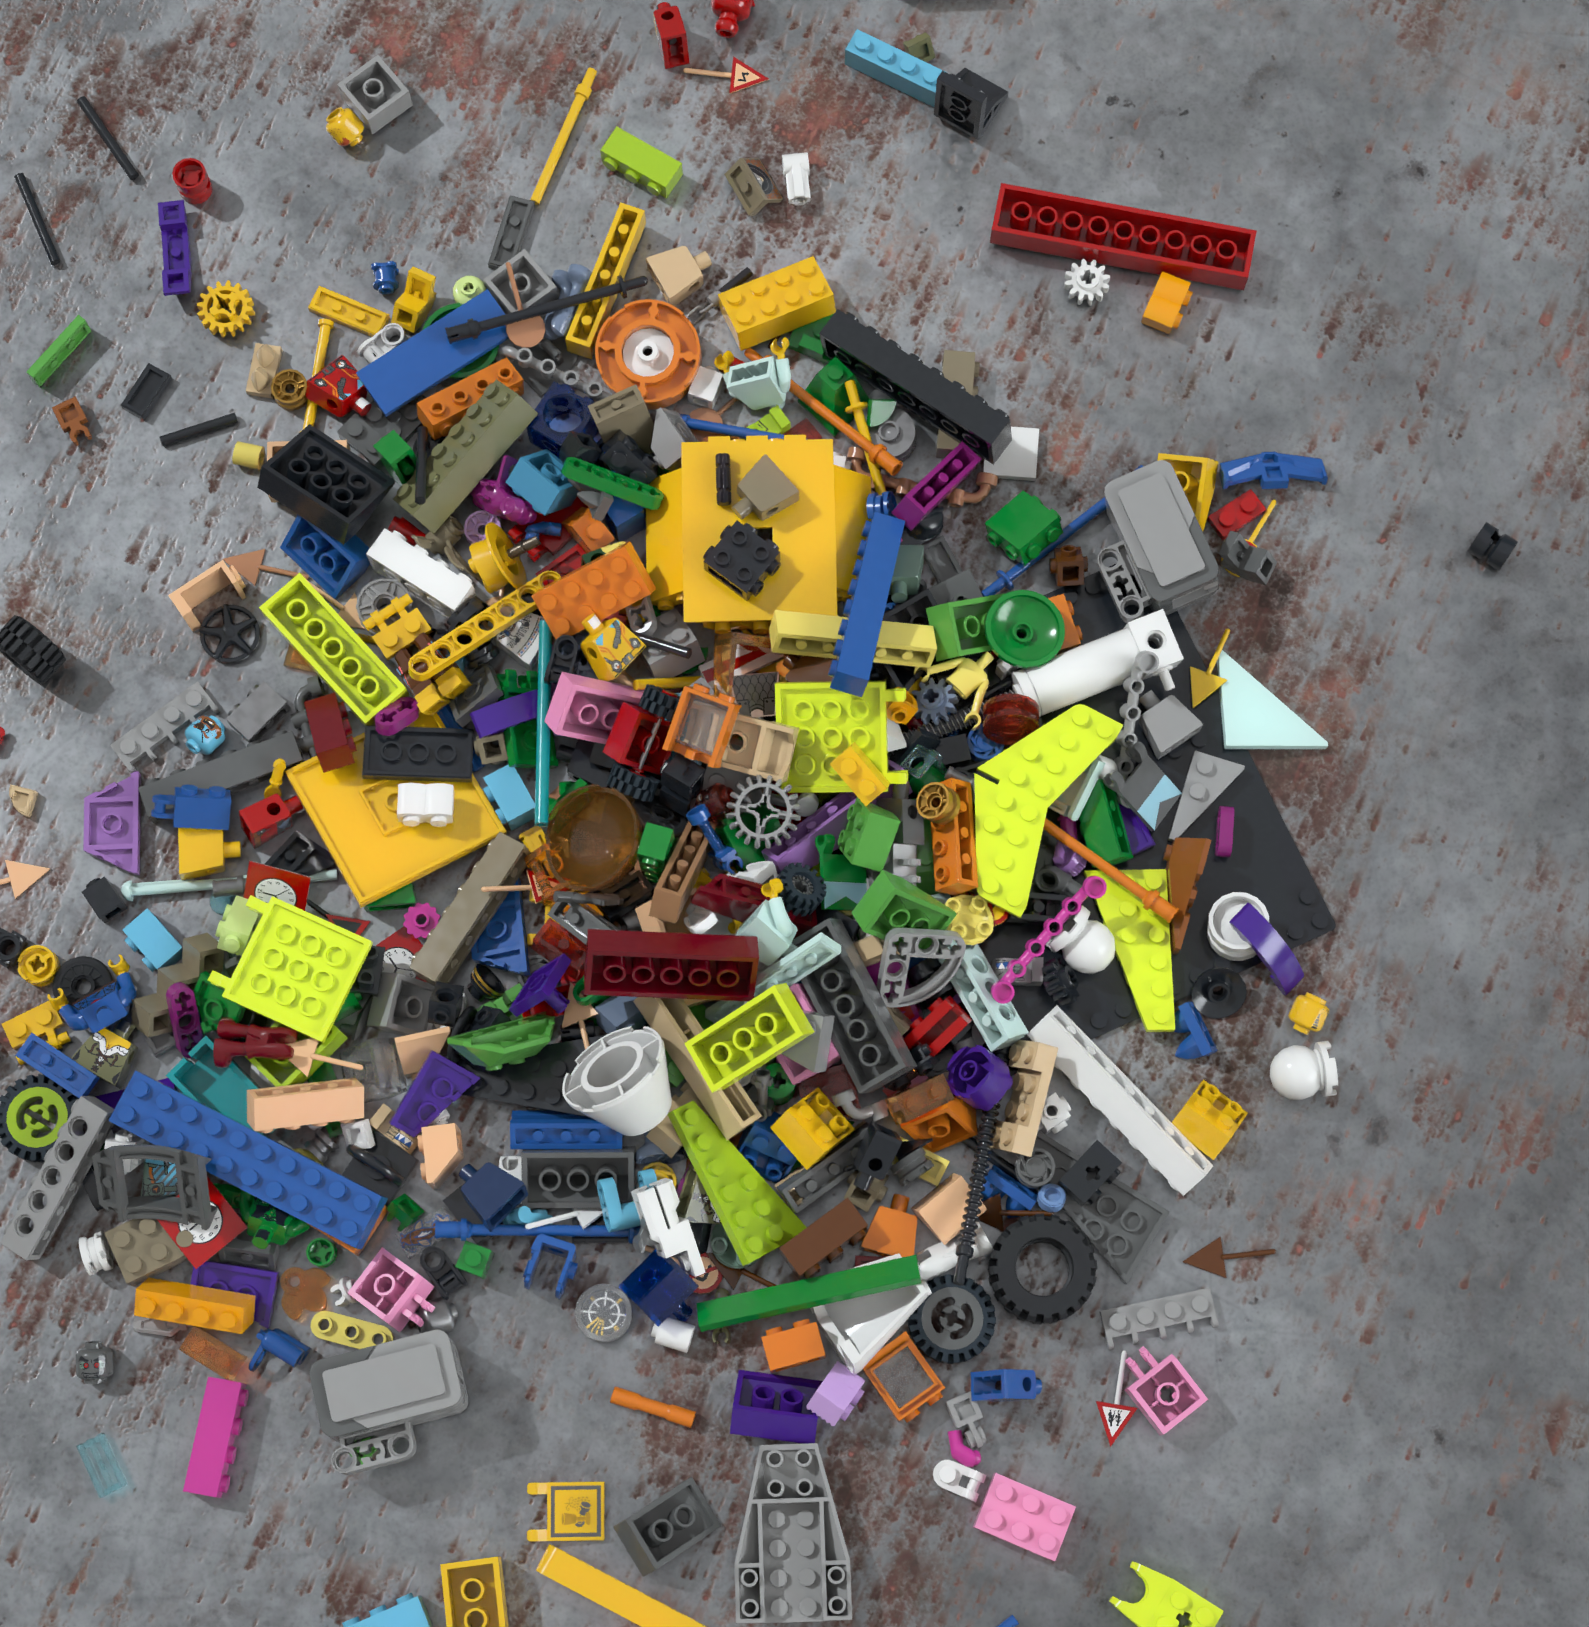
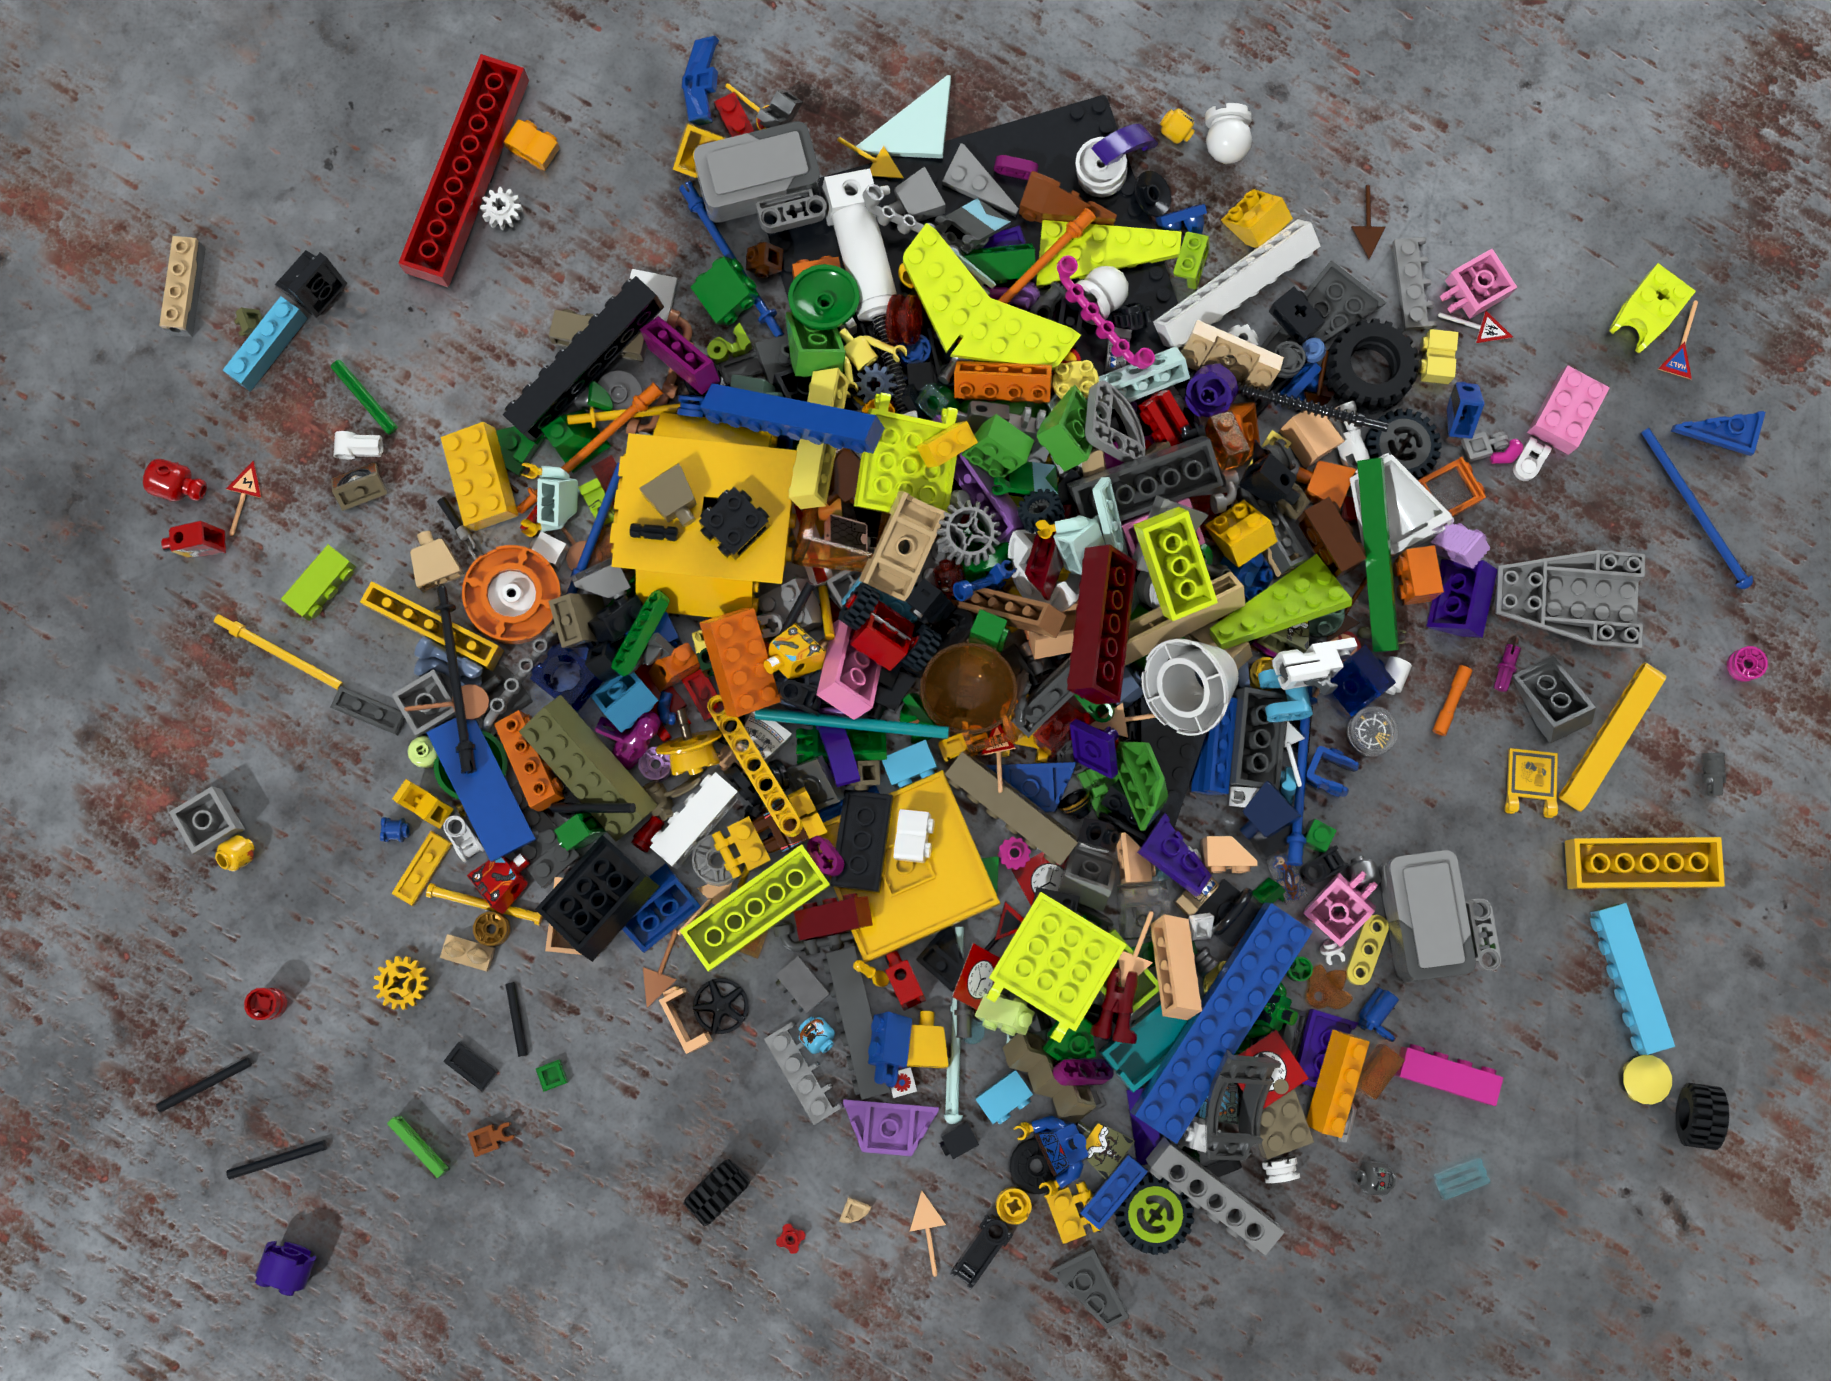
camera: 85 degrees left, 5 degrees up
dark purple slope [158,200,191,296] -> none
light yellow gear [232,441,265,470] -> none
window [662,683,742,768] -> none
pearl gold wheel [916,782,960,825] -> none
none -> green axle [331,360,398,435]
none -> green tile [535,1059,568,1092]
none -> lime leg [707,323,753,365]
none -> tile [890,1067,917,1098]
none -> lime bracket [1173,232,1210,290]
none -> light yellow brick [1418,329,1458,384]
none -> magenta axle [1494,644,1521,692]

